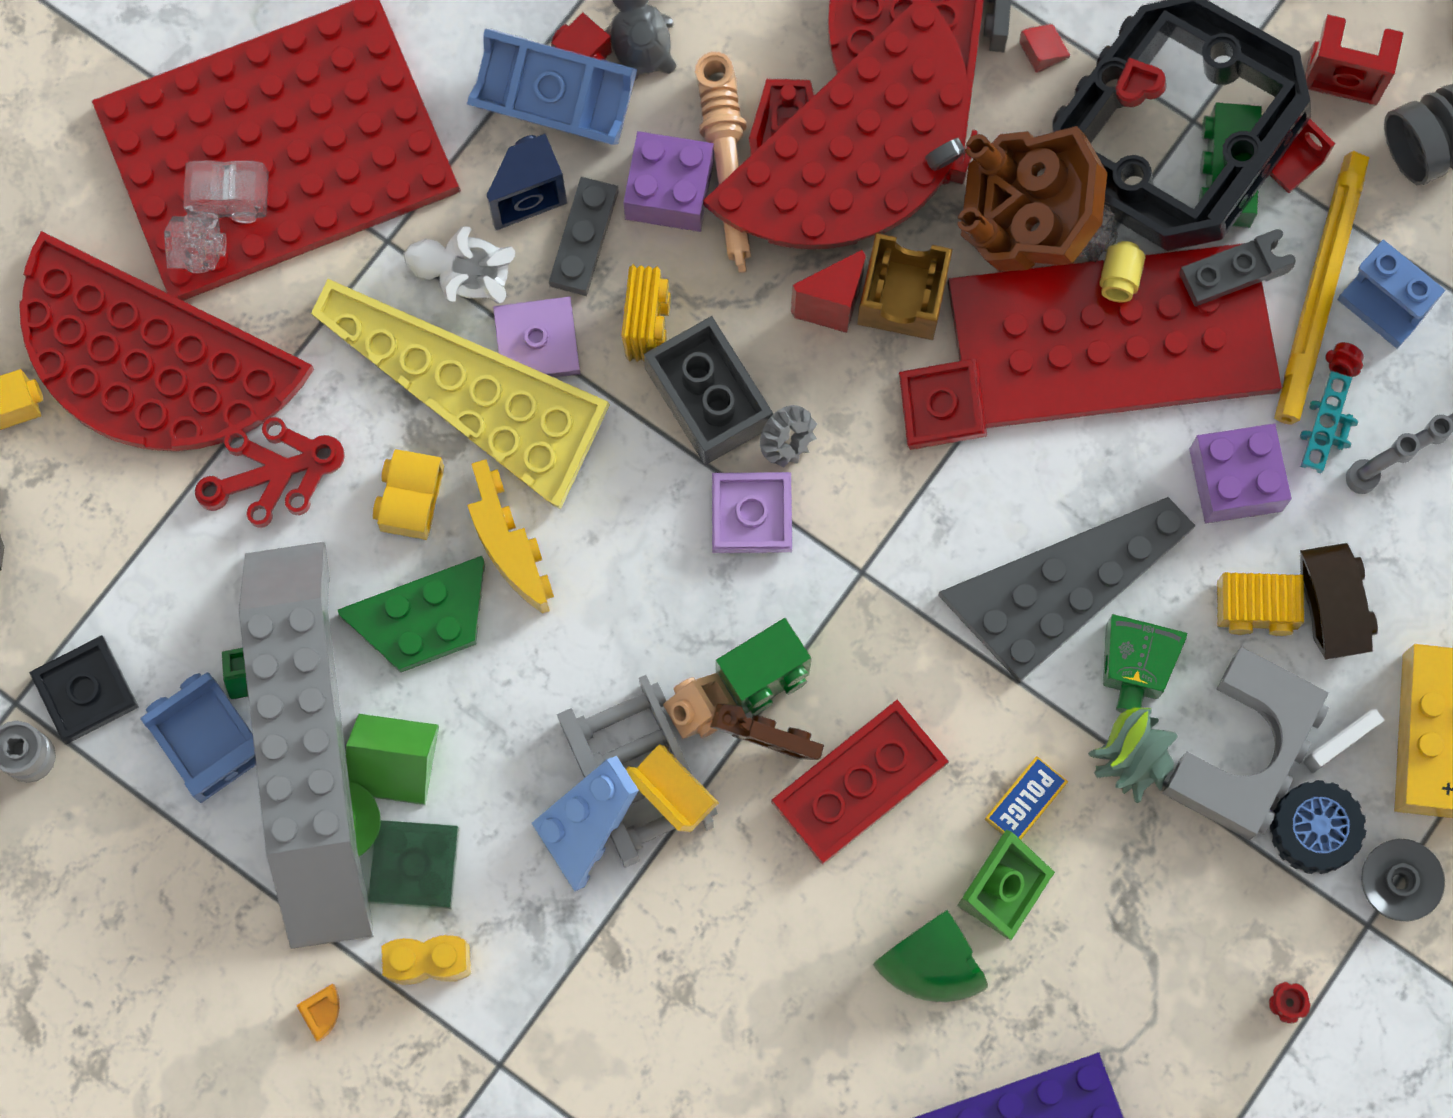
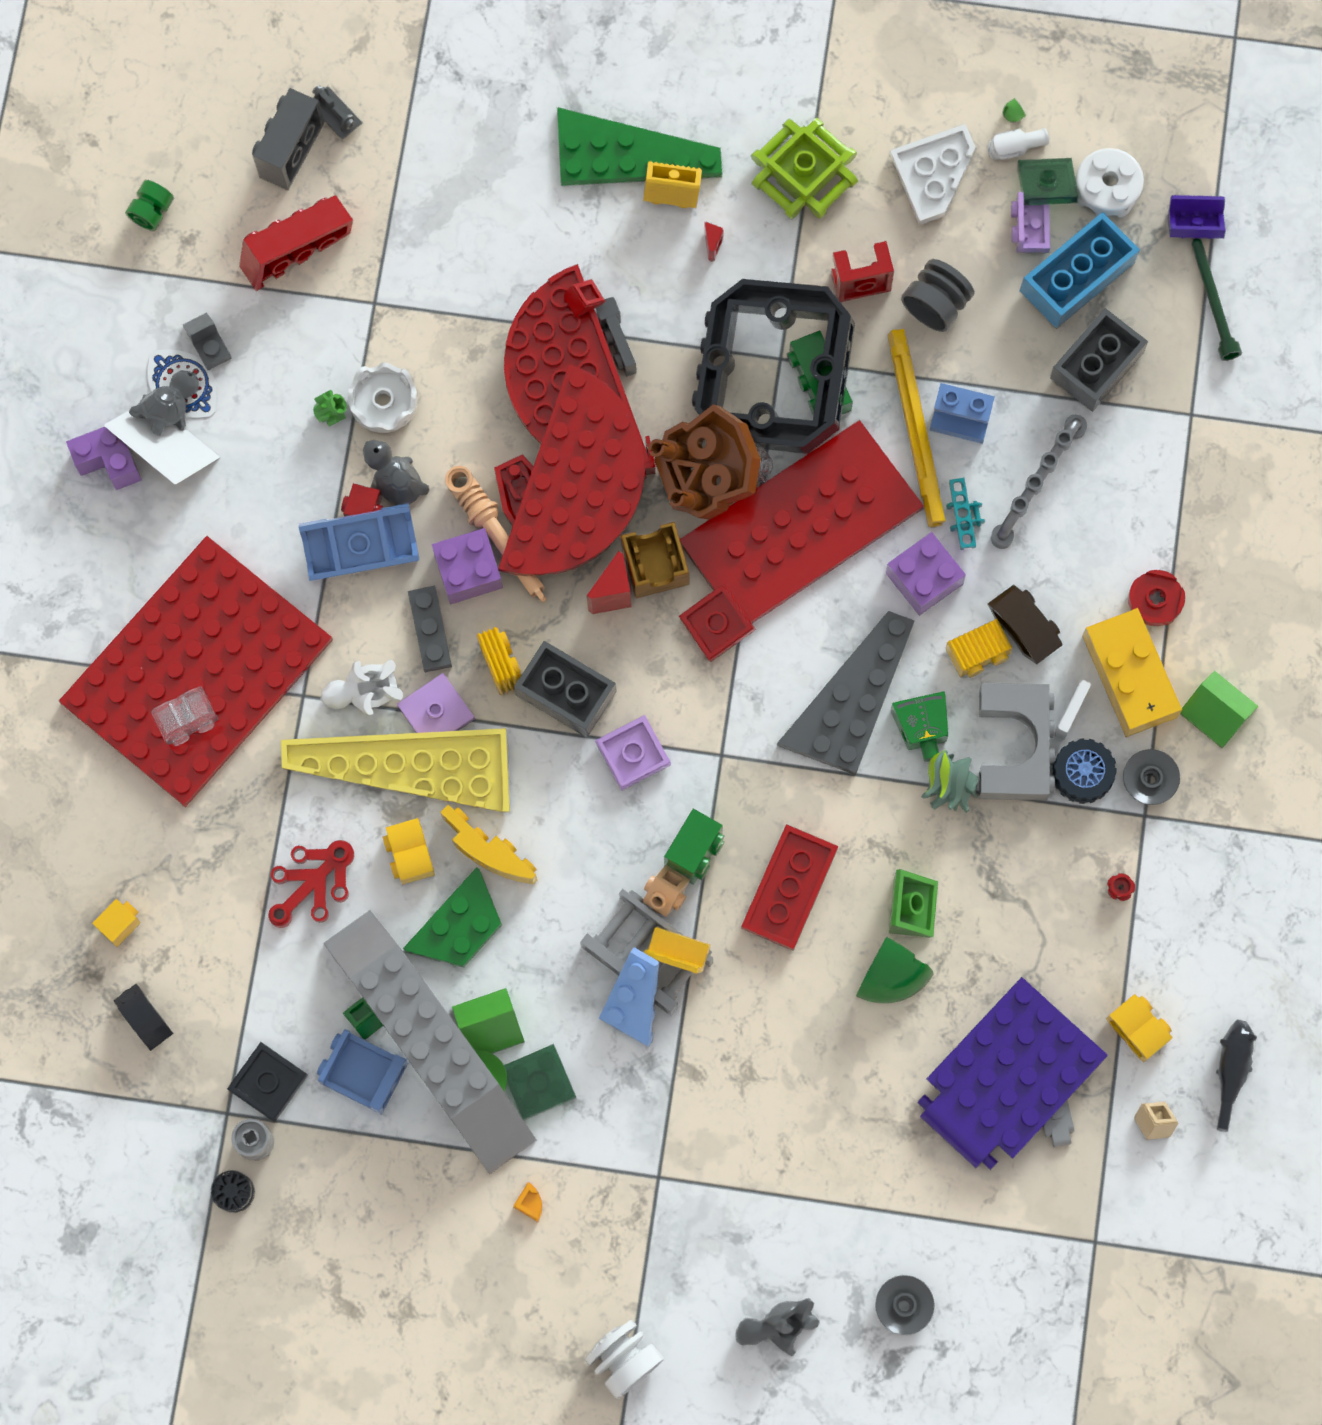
camera: 25 degrees left, 0 degrees up
red plate [19,231,314,451] -> none
clear brick [164,213,227,273] -> none
yellow brick [381,935,471,985] -> none
dark blue slope [486,133,567,231] -> none
reddish brown hinge [710,704,824,760] -> none
light grey gear [760,405,817,467] -> none
dark grey tile [925,138,965,171] -> none
tile [984,756,1068,840] -> none
slope [1019,24,1070,73] -> none
light yellow brick [1100,241,1146,302] -> none
red tile [1116,58,1167,108] -> none
dark grey plate [1179,229,1295,307] -> none
red bracket [1269,119,1335,193] -> none
red plate [1325,342,1364,377] -> none

